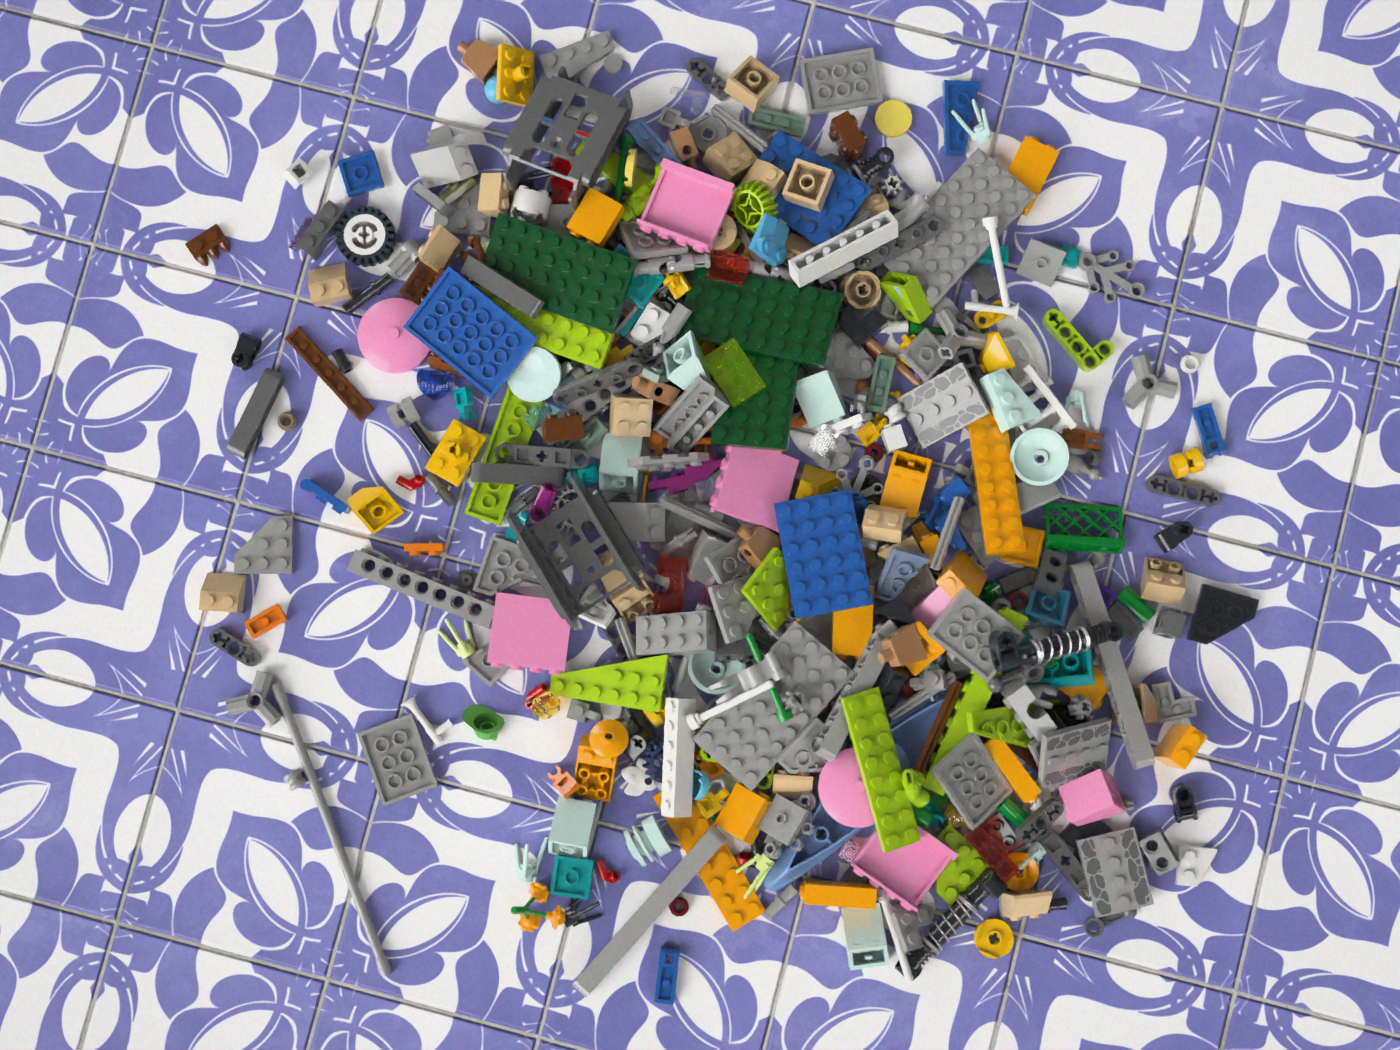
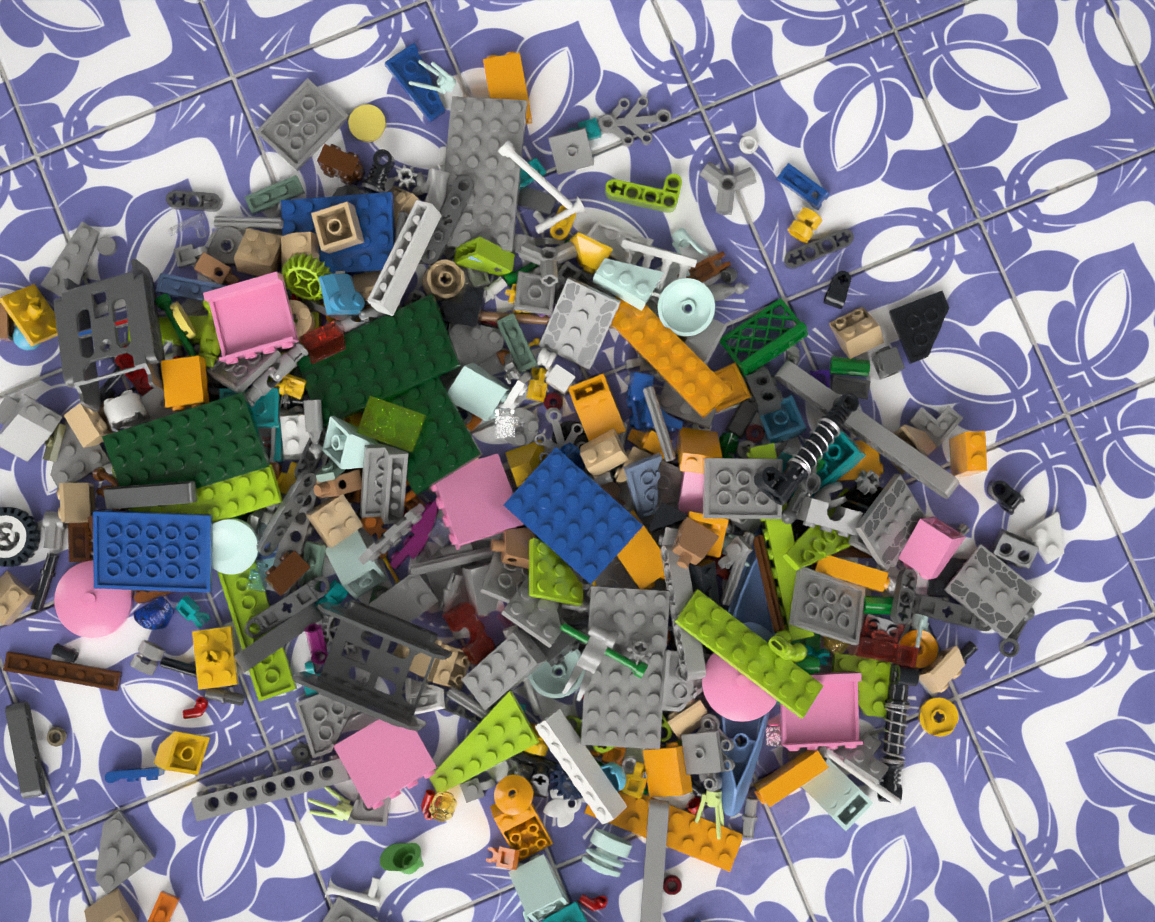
camera: 40 degrees left, 0 degrees up
orange plate [404,543,445,556] -> none
beam [411,182,455,219] -> none
dark grey axle [506,486,540,515] -> none
white piece [686,680,774,730] -> none
tan brick [724,55,780,113] -> none
light grey plate [814,261,855,284] -> none

